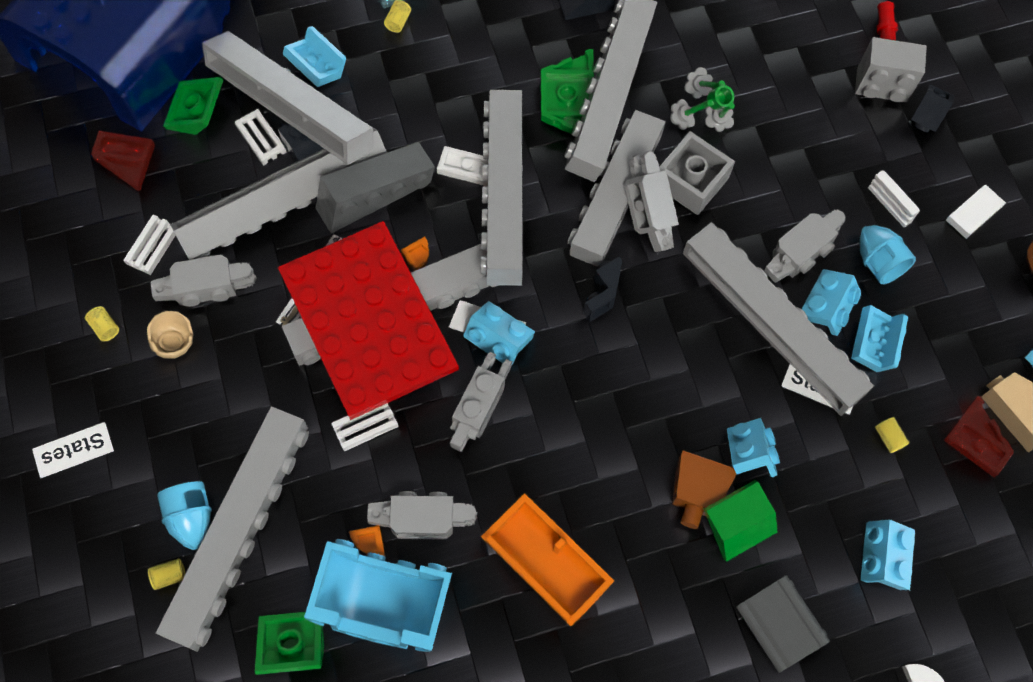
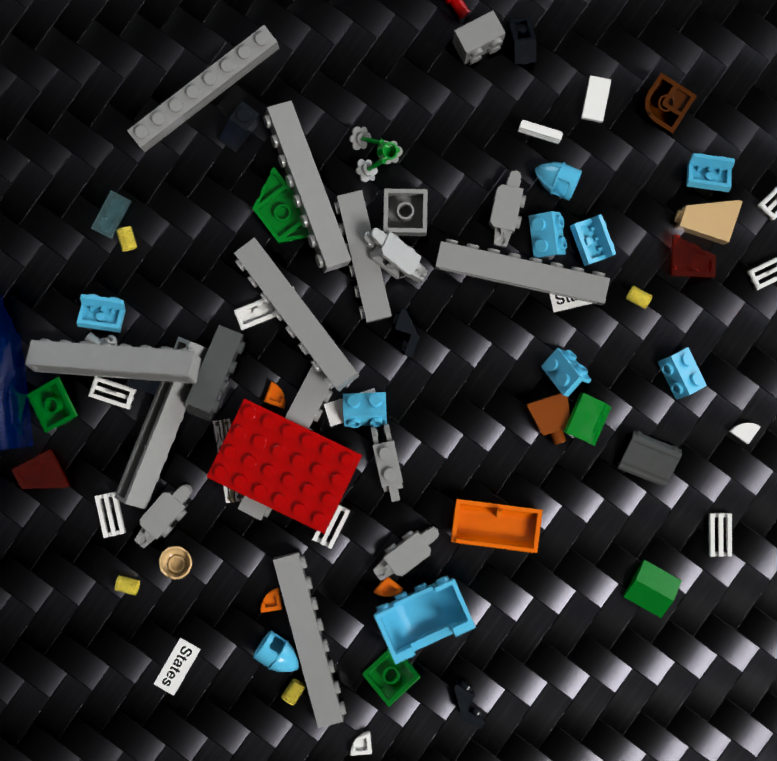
camera: 35 degrees left, 20 degrees up
none -> orange tile [261,587,283,613]

